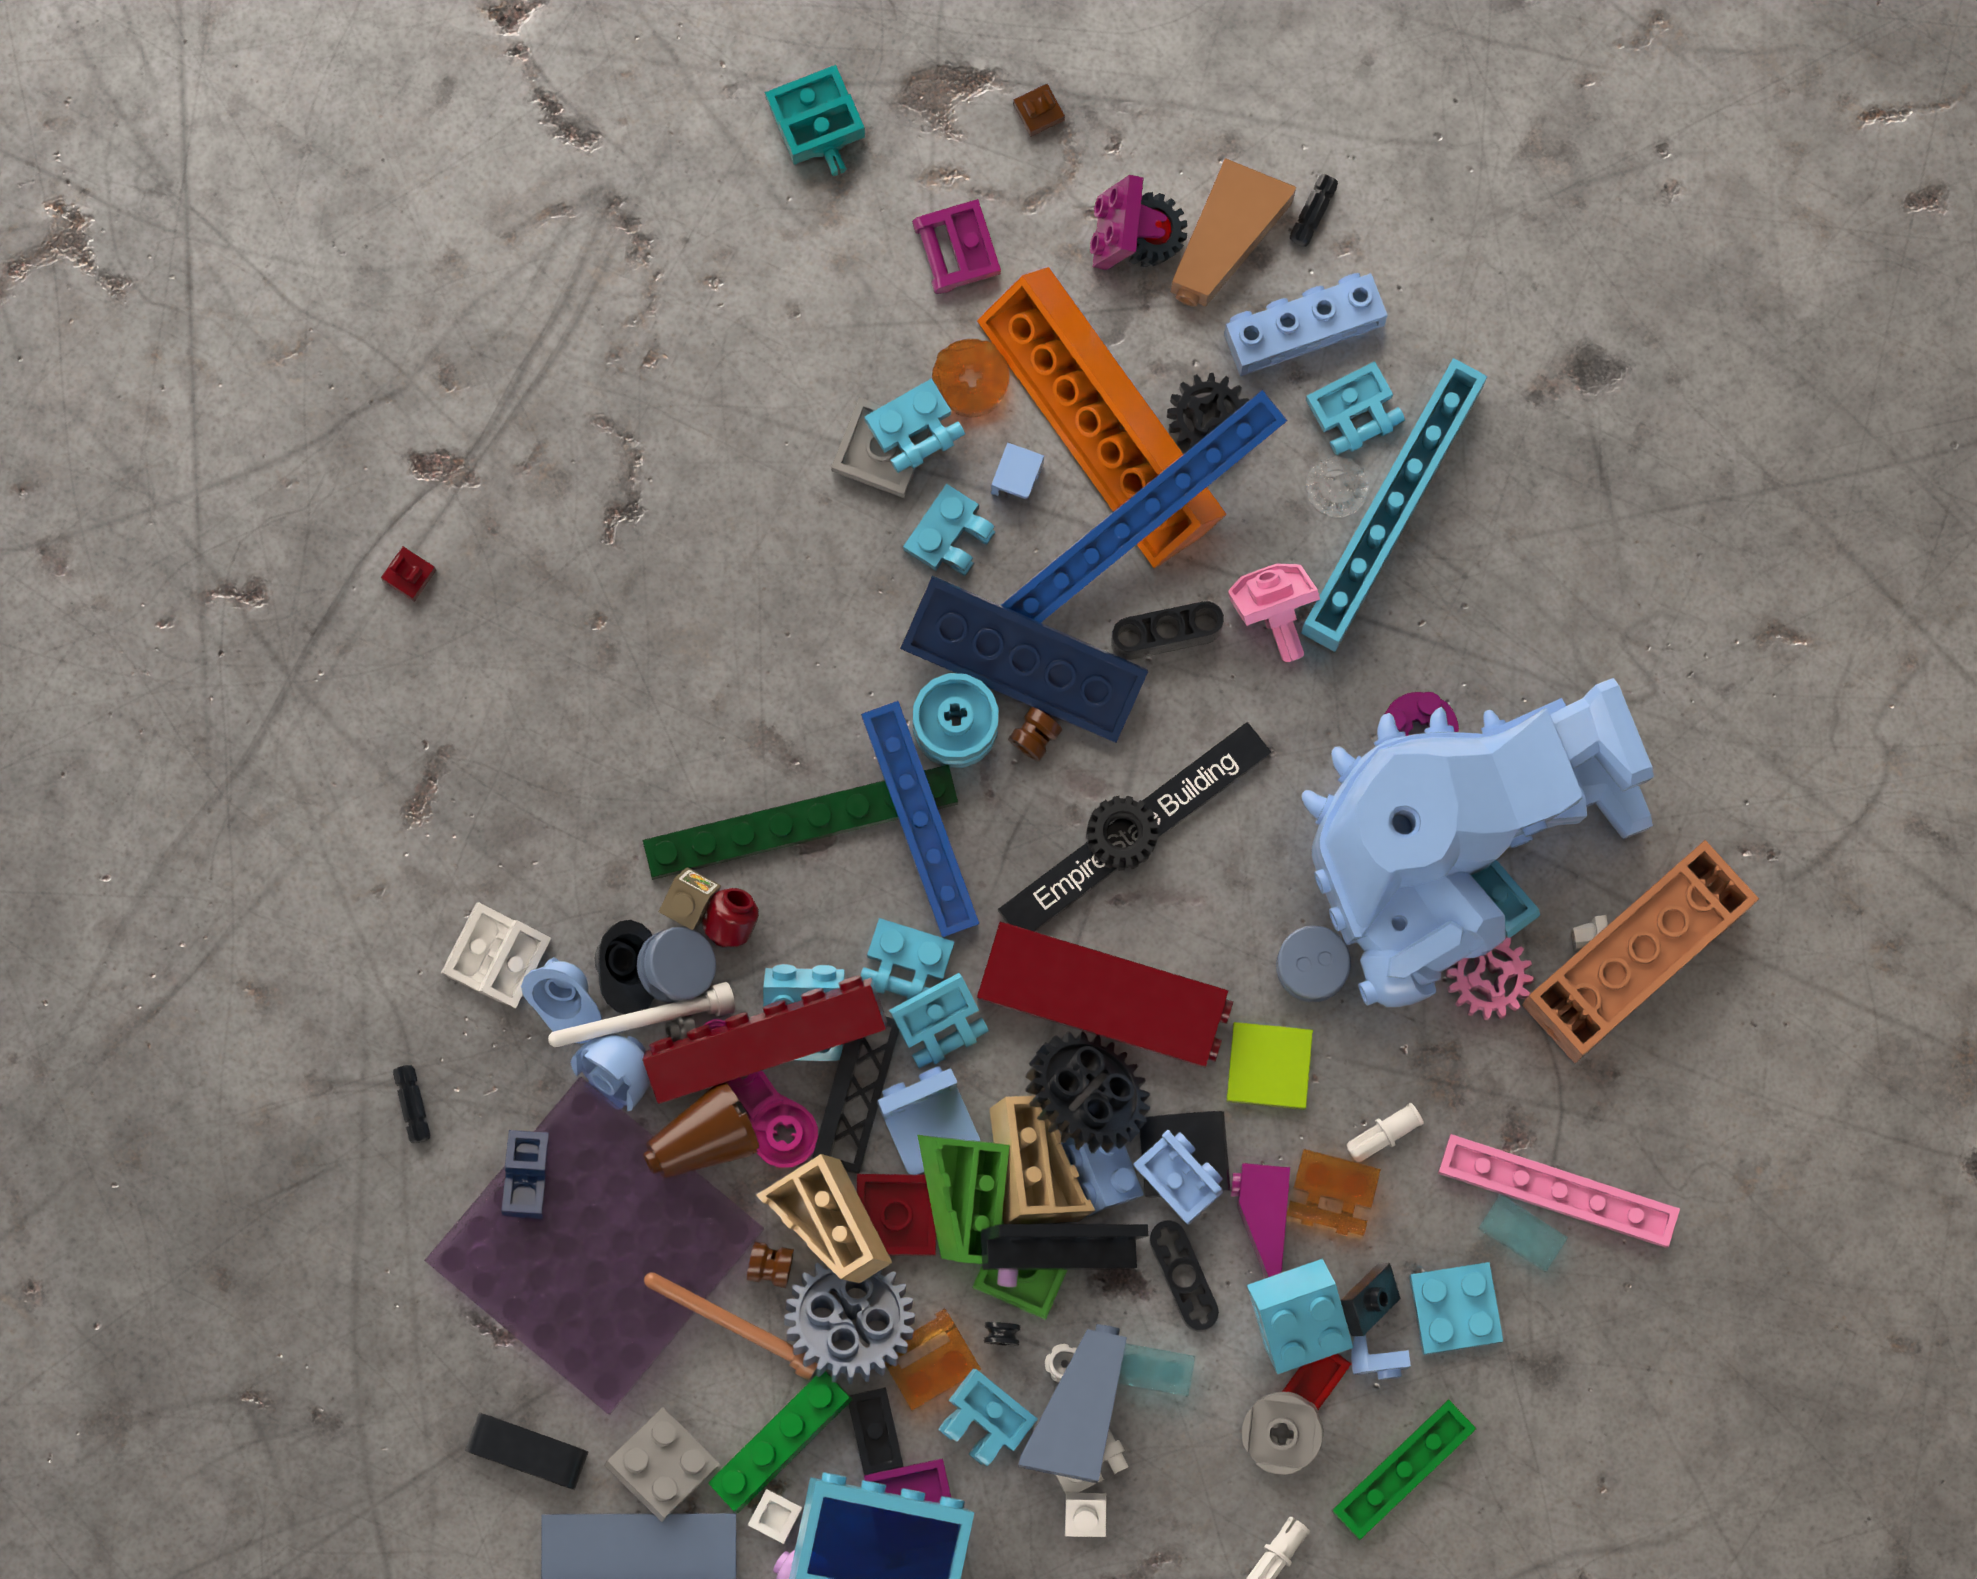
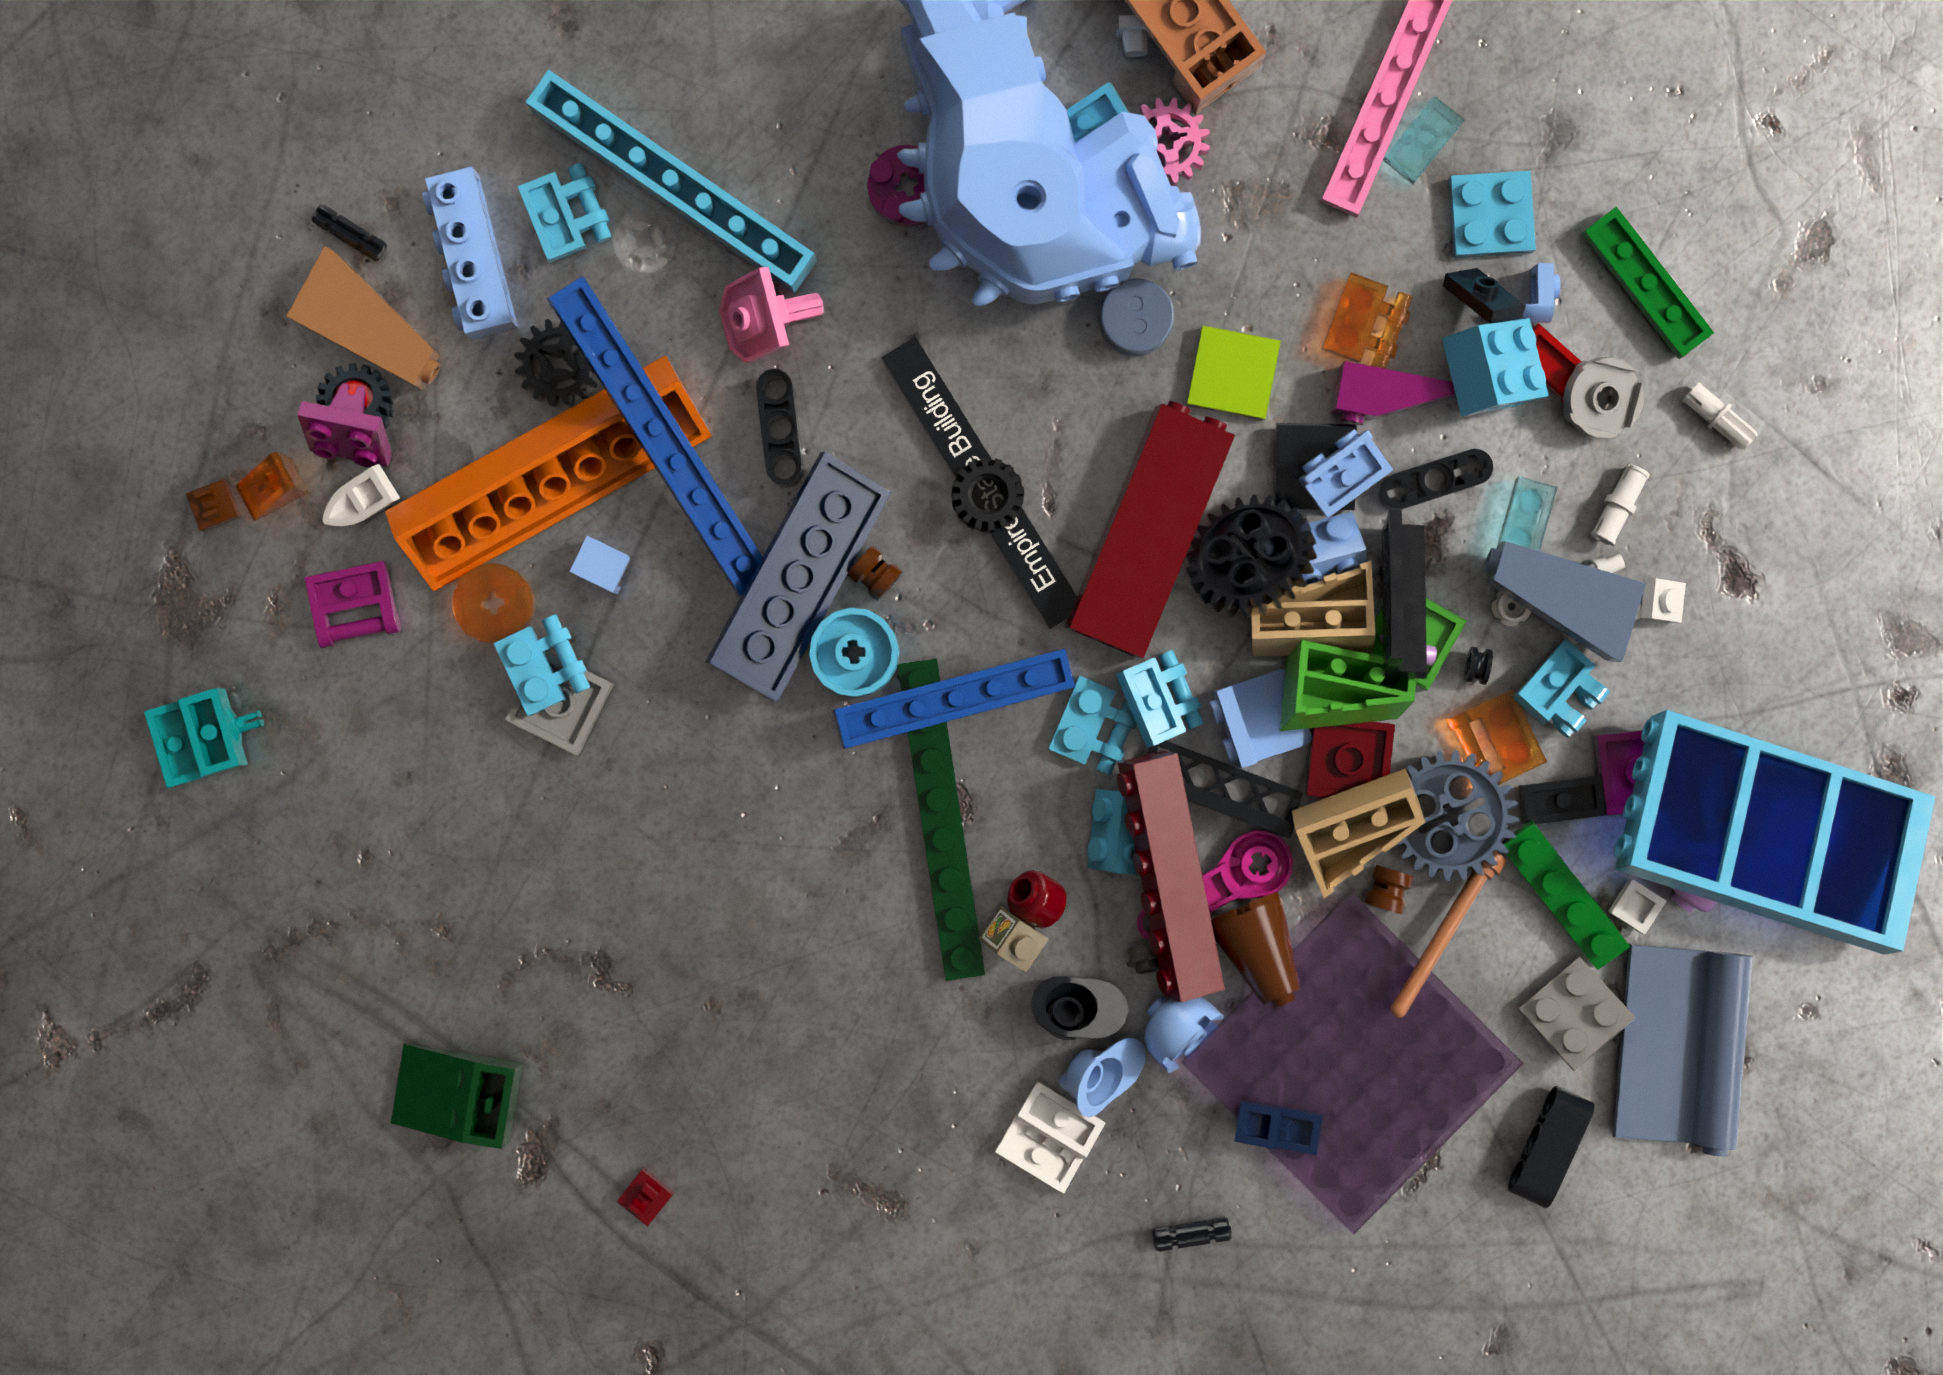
camera: 85 degrees left, 10 degrees up
white piece [548,982,735,1047] -> none
sand blue head [637,927,716,1003] -> none
medium azure plate [903,484,995,576] -> none
white axle [1346,1103,1424,1163] -> none
none -> clear orange slope [235,452,310,521]
none -> white plate [322,464,400,527]
none -> dark green slope [390,1043,523,1149]
none -> white pin [1590,464,1650,546]

